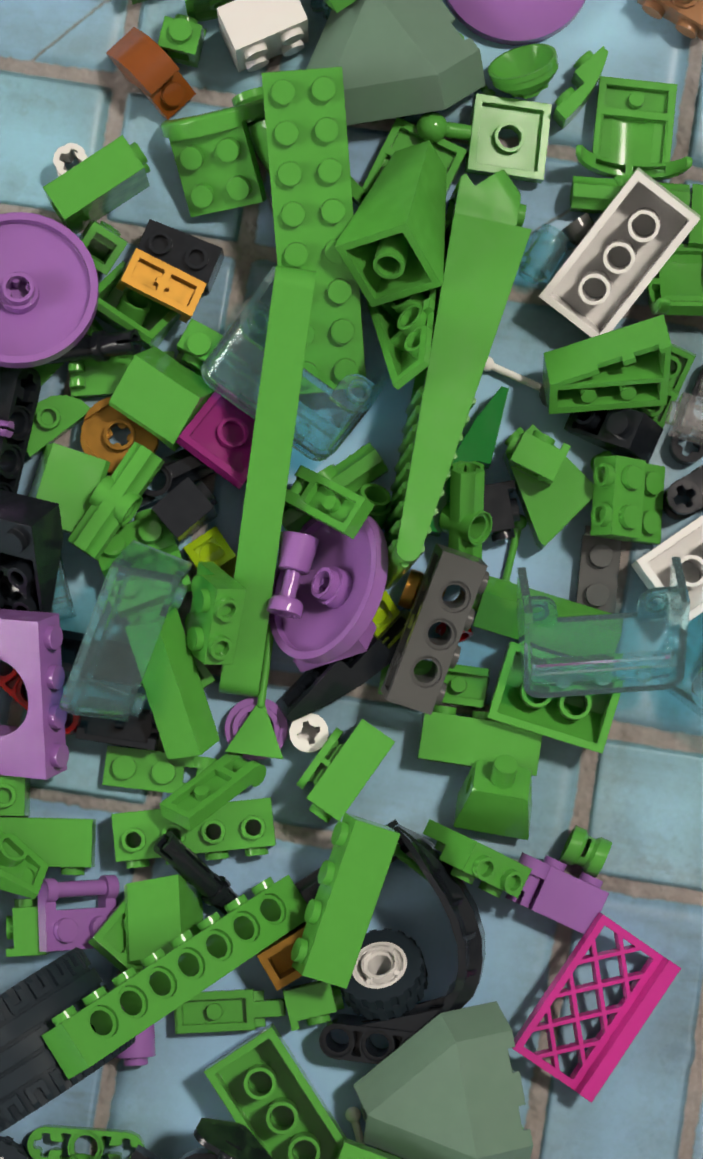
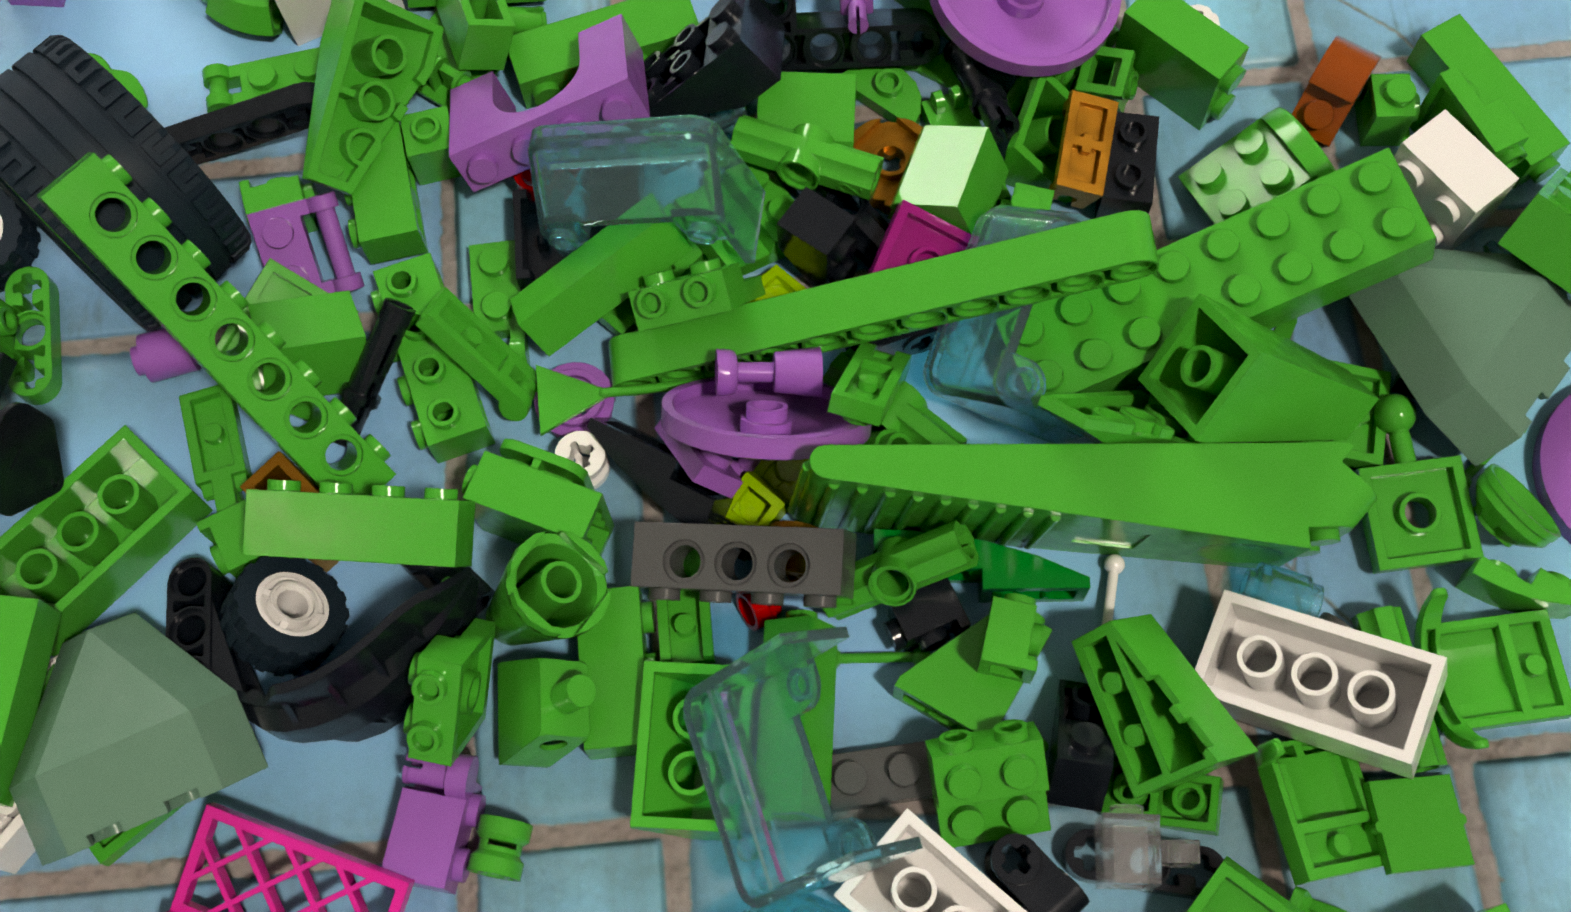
camera: 85 degrees right, 15 degrees down
none -> bright green cone [486,531,611,646]

